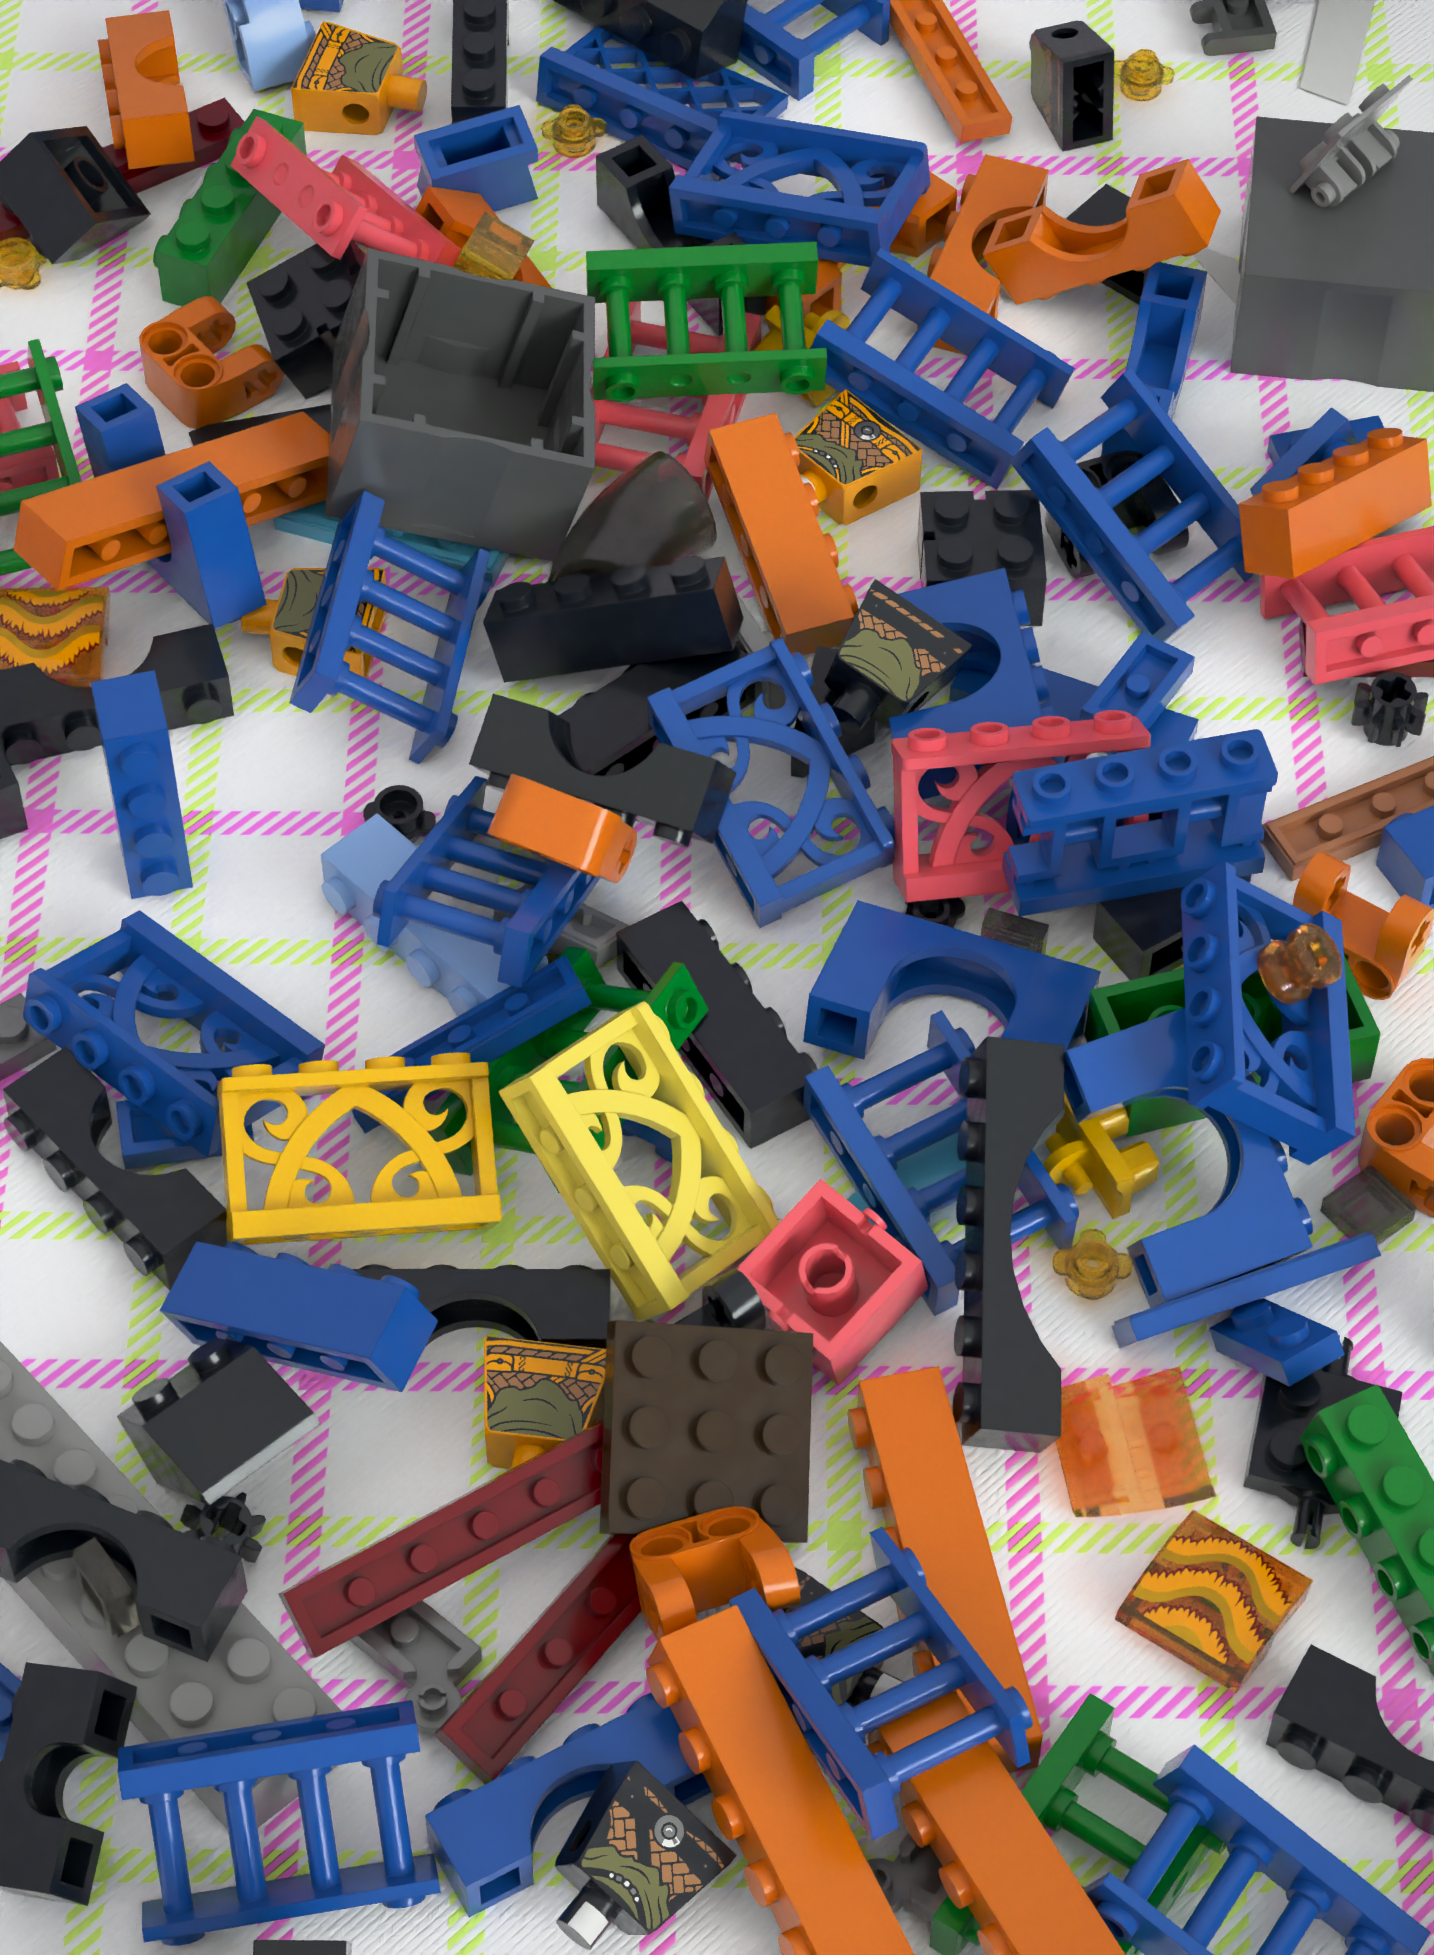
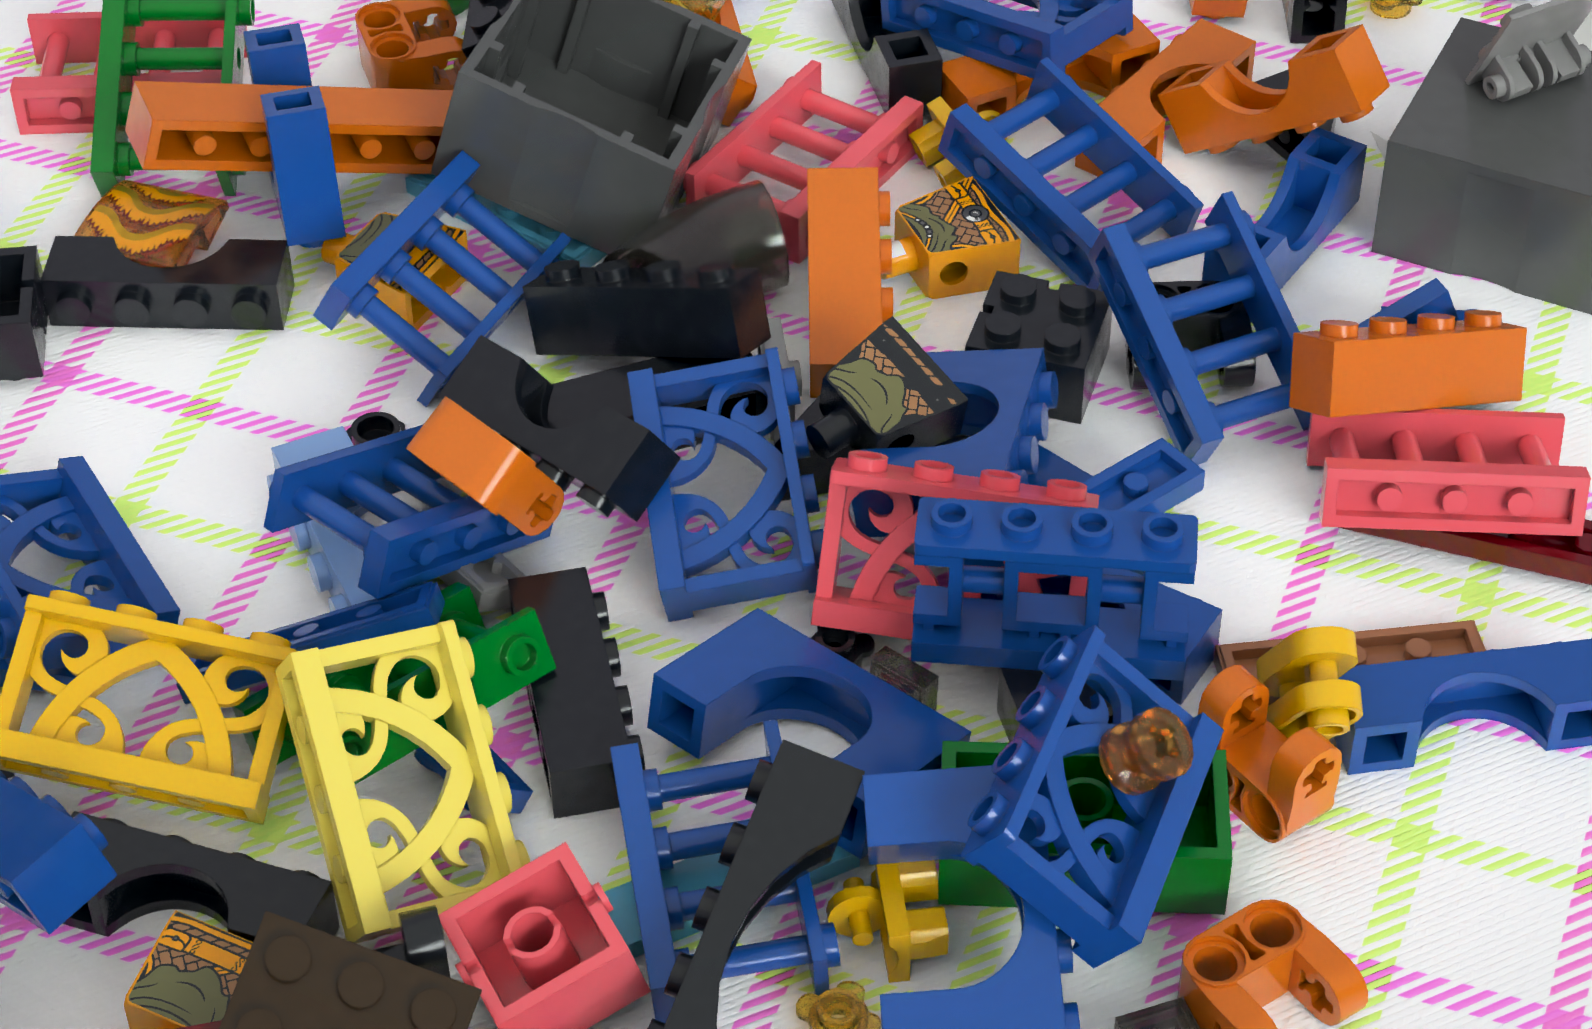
camera: 20 degrees right, 10 degrees down
blue brick [91,670,193,899] -> none
green fence [586,242,827,402] -> none
black gear [1351,671,1429,747] -> none
none -> yellow brick [1256,626,1363,740]

